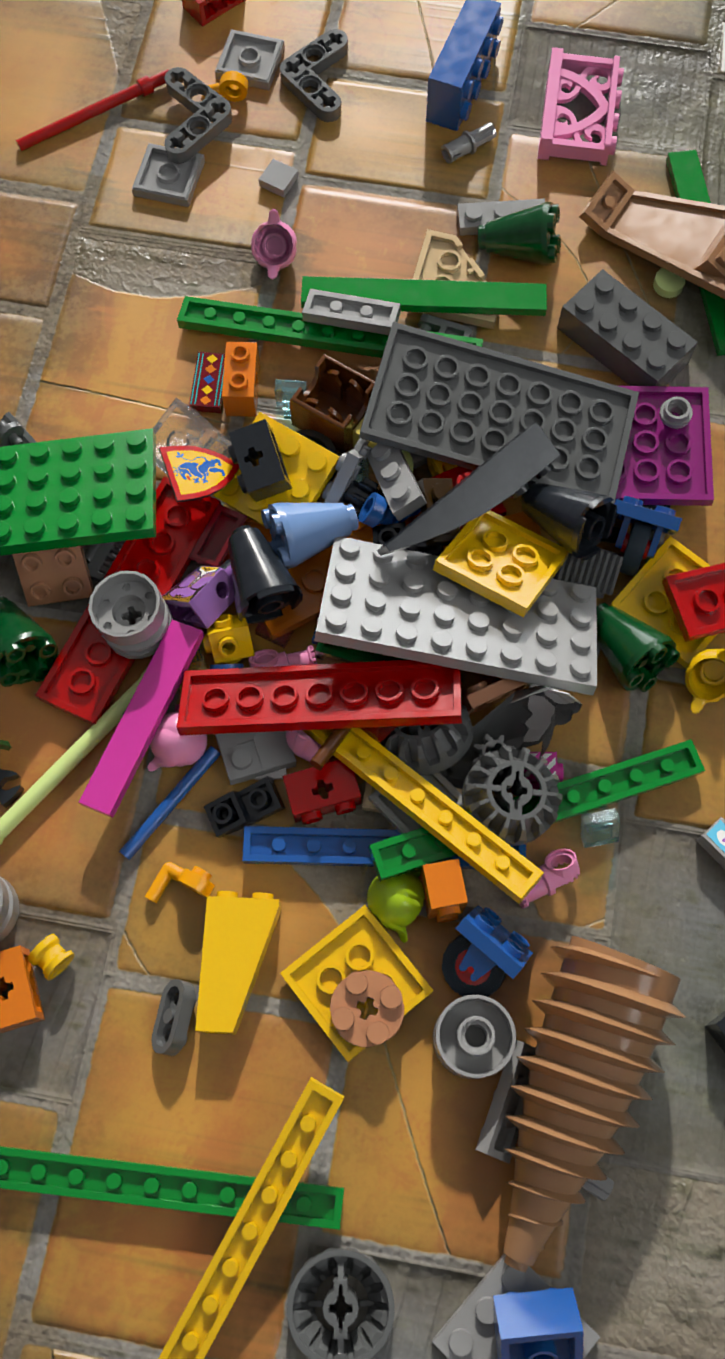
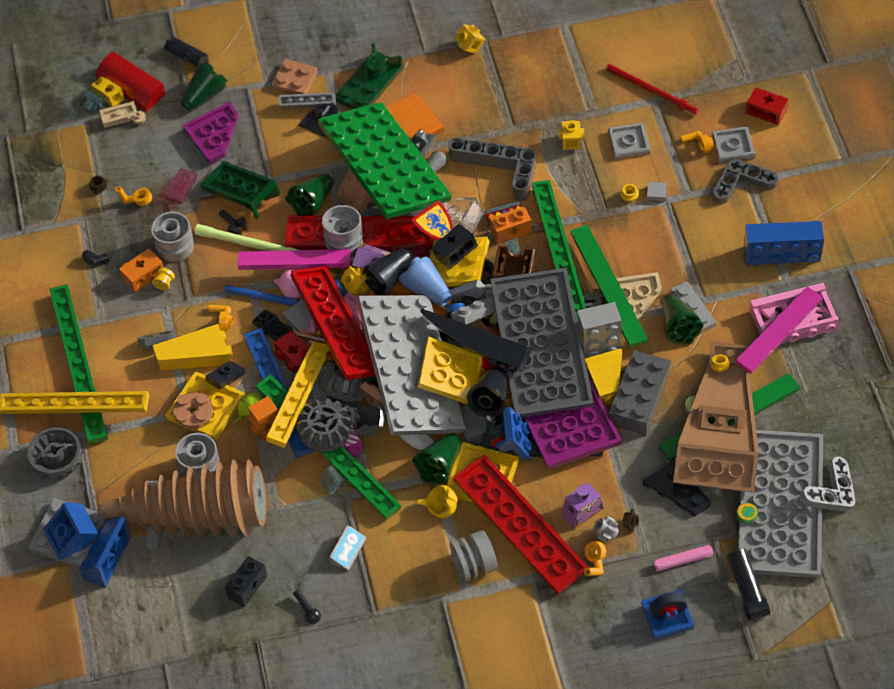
camera: 70 degrees right, 15 degrees down
dark grey beam [164,67,233,164] -> none
bright pink hair [251,209,297,280] -> none
light grey plate [302,289,401,335] -> none
light grey axle [441,122,497,164] -> none
blue plate [442,905,533,997] -> none
bright pink connector [519,848,580,909] -> none
light grey plate [659,397,693,429] -> none
none -> blue slope [80,517,131,588]
none -> black plate [205,361,245,389]
none -> light grey cone [427,150,447,172]
none -> dark grey beam [448,138,536,201]
none -> yellow brick [558,121,584,150]
none -> light grey brick [577,302,621,358]
none -> yellow slope [585,348,622,405]
none -> yellow plate [620,184,639,202]
none -> yellow plate [710,354,730,372]
none -> dark pink tile [736,286,823,374]

